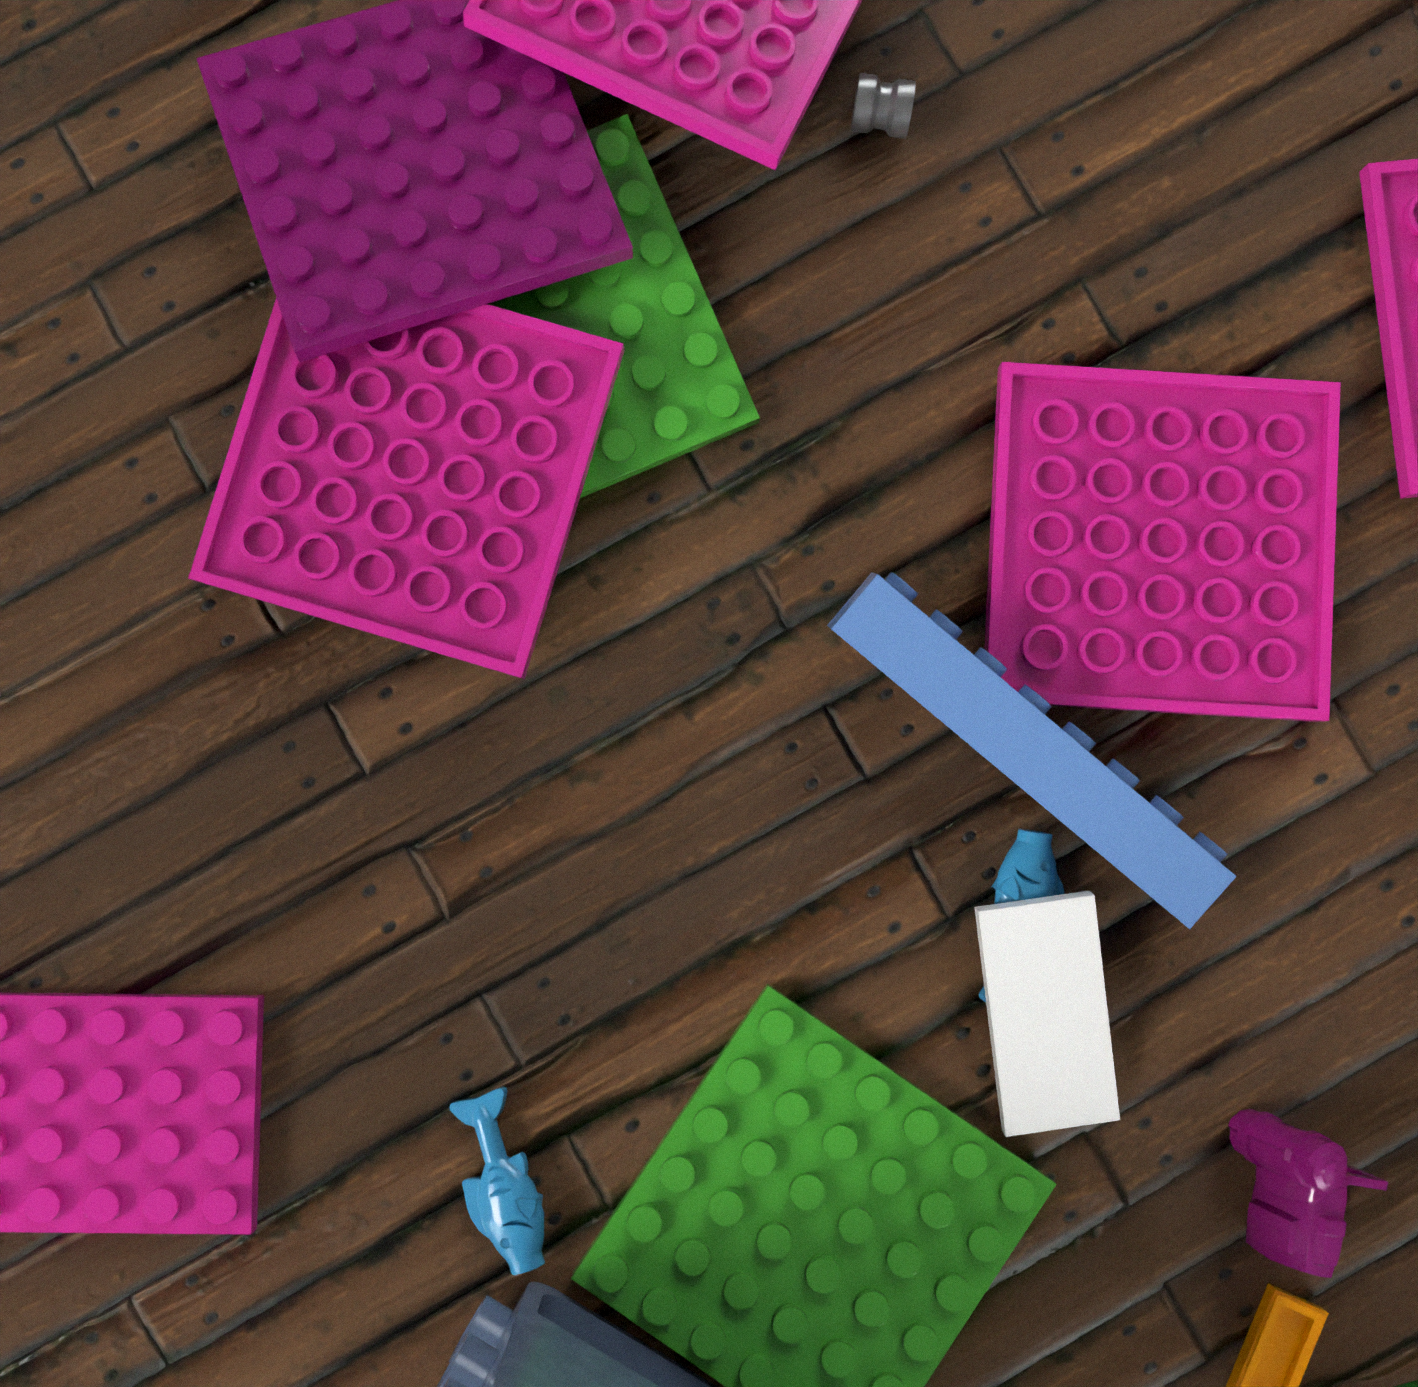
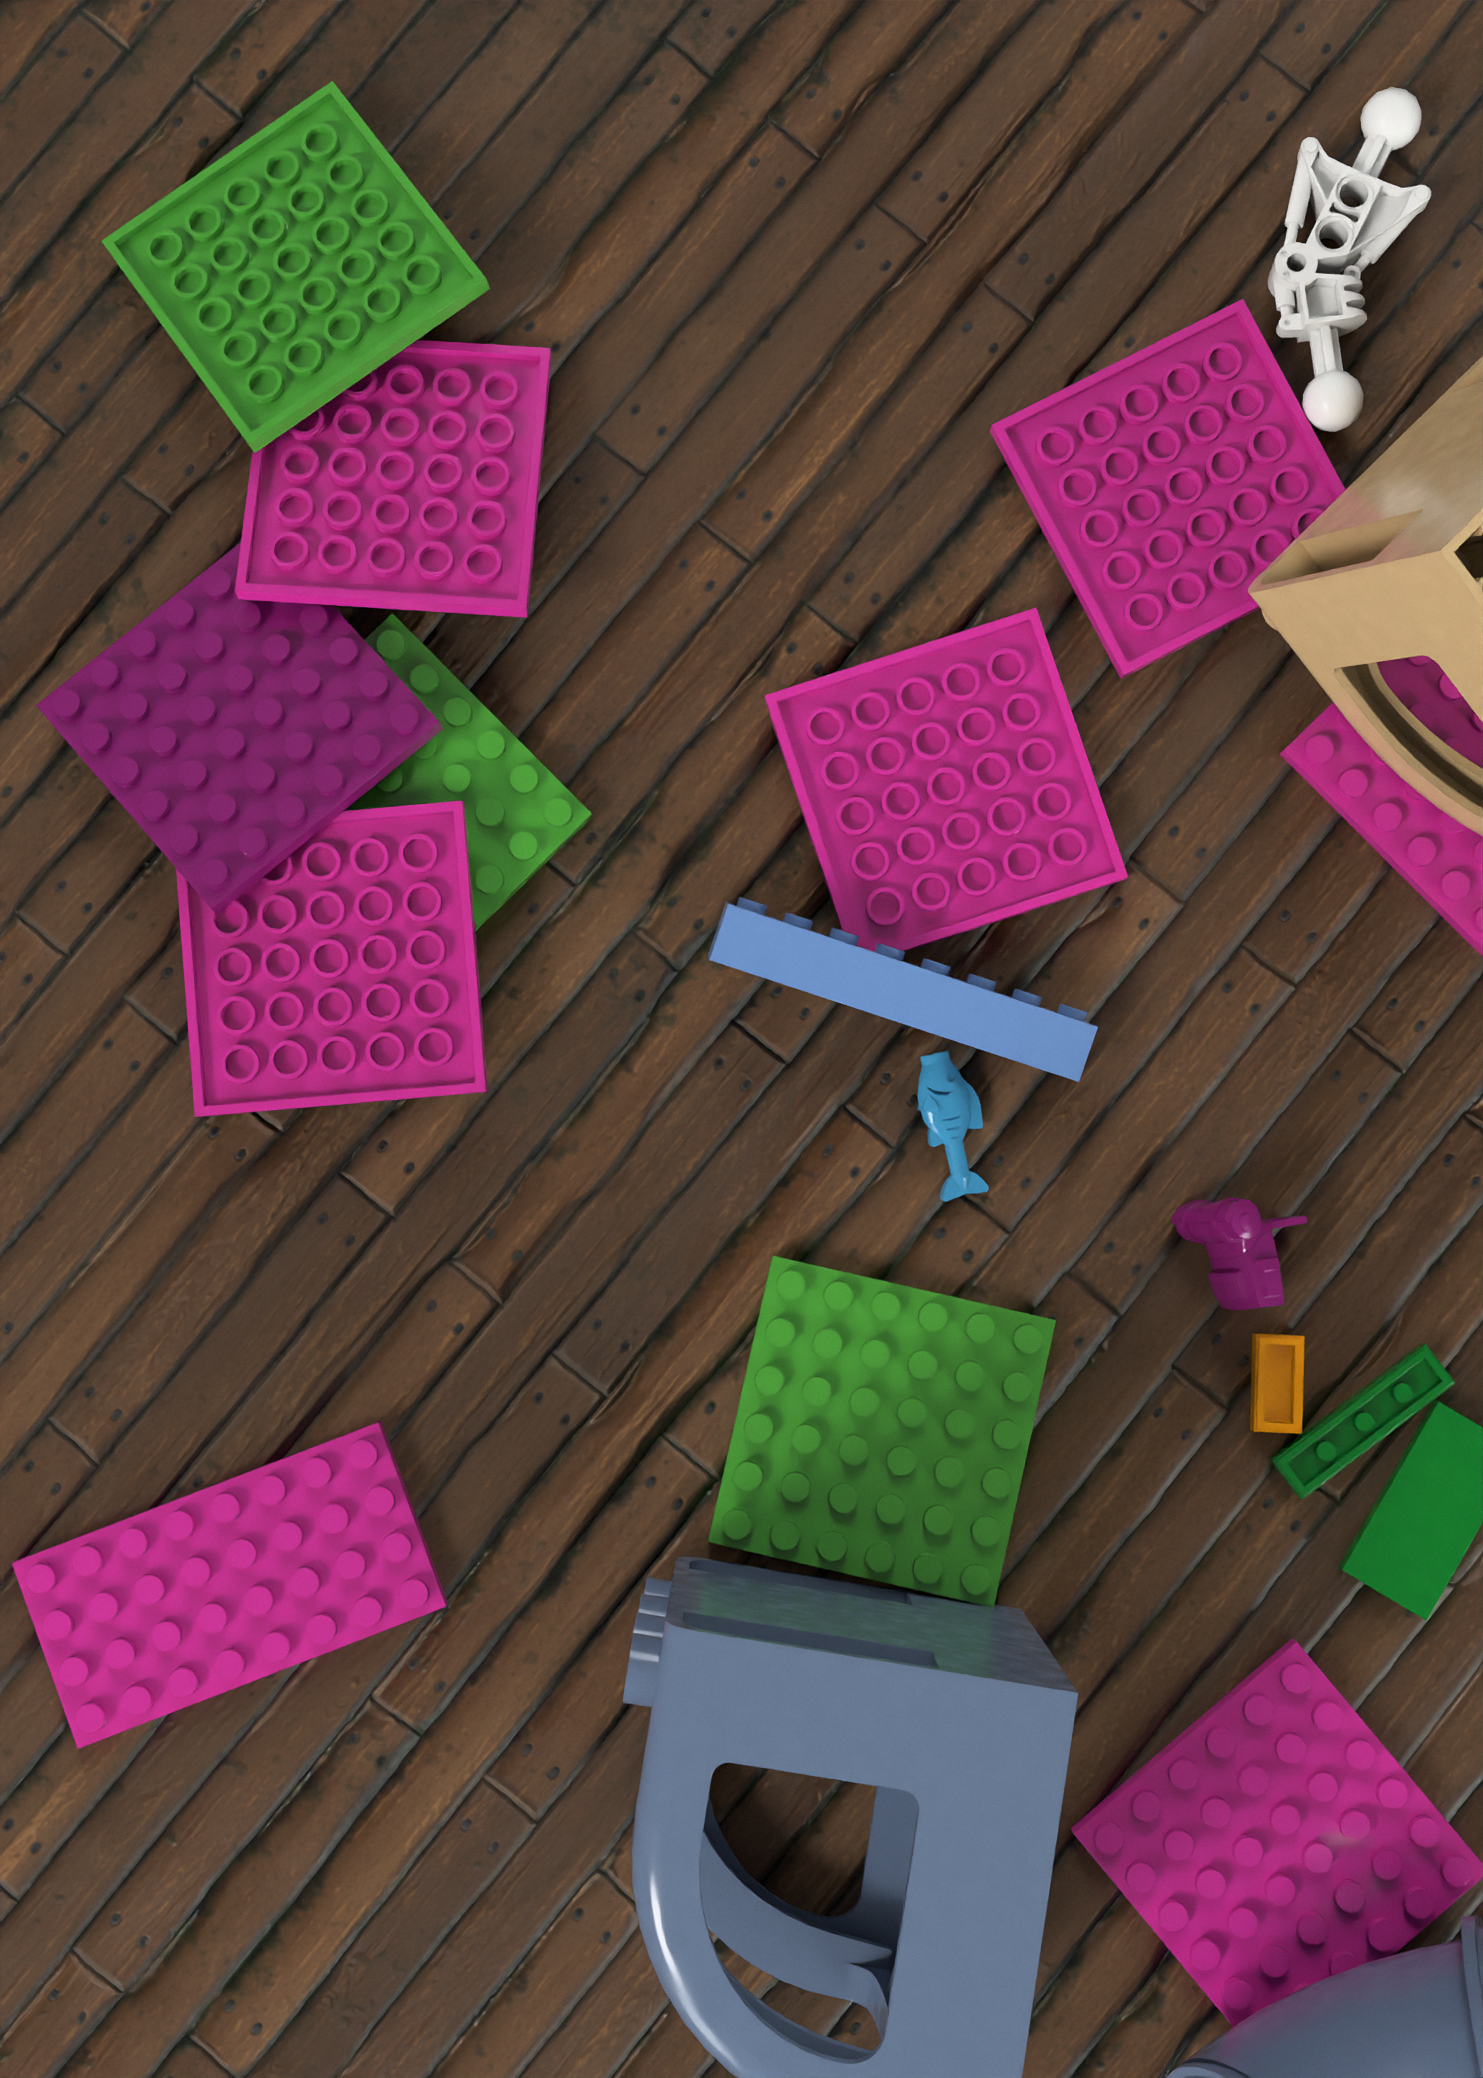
camera: 15 degrees left, 0 degrees up
dark azure animal [449,1086,545,1275] -> none
flat silver wheel [851,73,916,139] -> none
white tile [974,891,1120,1137] -> none

